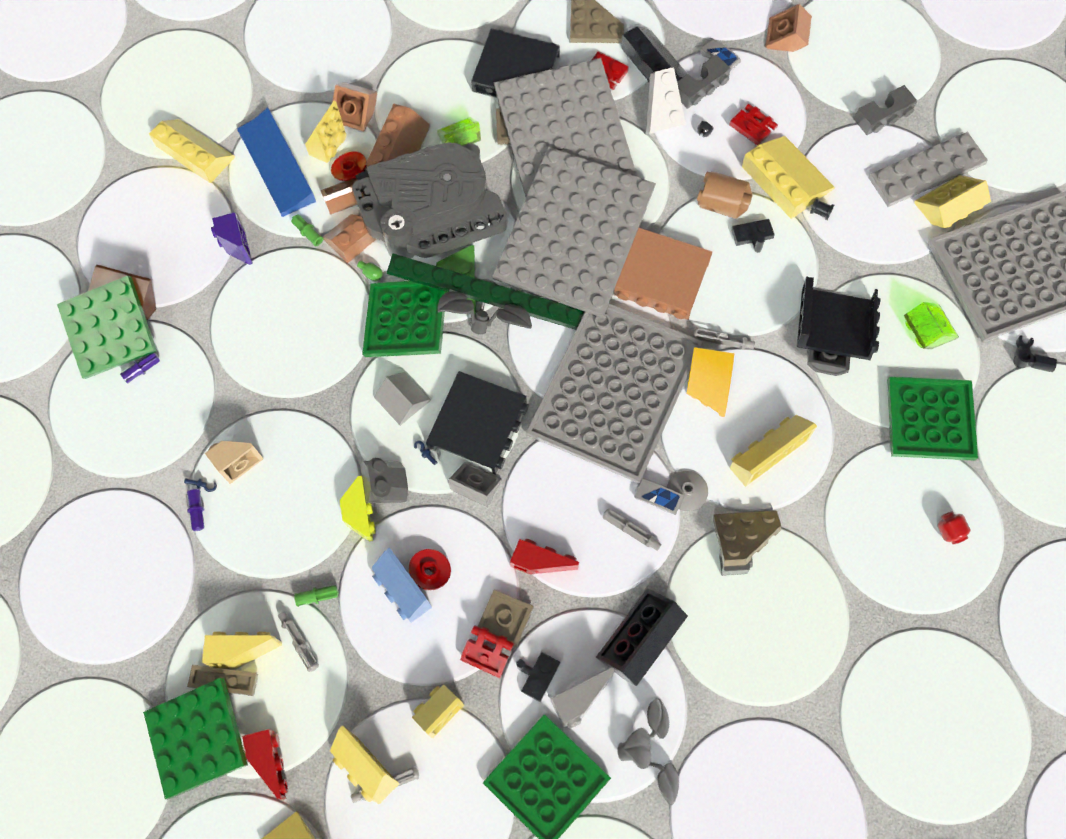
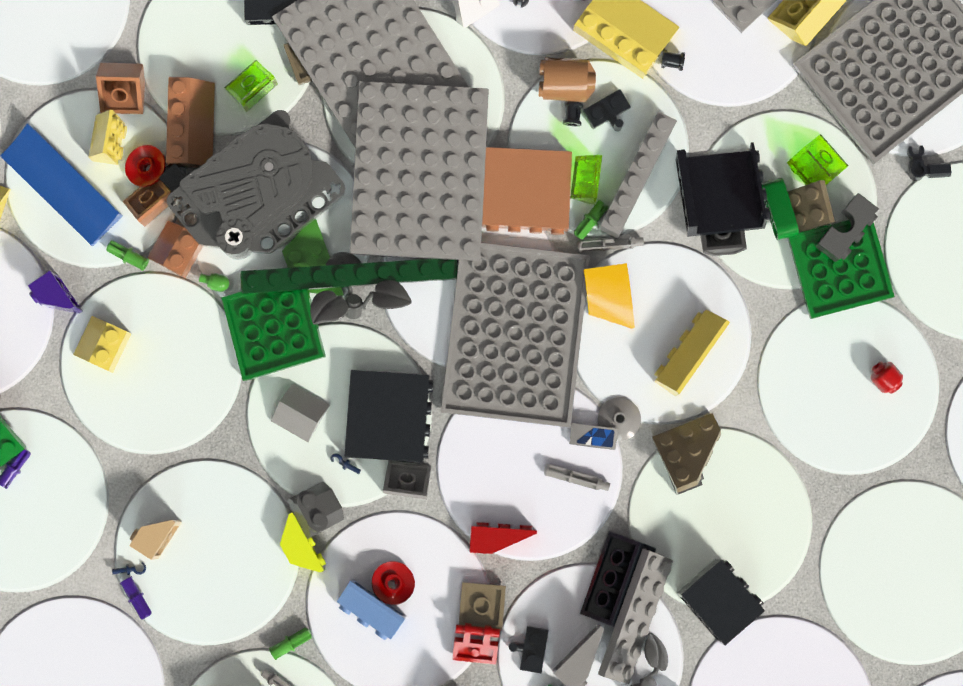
camera: 25 degrees left, 15 degrees up
none -> light yellow slope [73,316,131,373]
none -> black bush [562,101,584,127]
none -> clear neon green slope [570,155,603,205]
none -> bright green axle [573,200,609,240]
none -> light grey plate [598,549,673,684]
none -> light grey brick [599,111,677,239]
none -> black container [677,559,765,646]
none -> green beam [761,178,799,240]
none -> dark tan plate [787,180,835,233]
none -> dark grey arch [815,193,879,262]

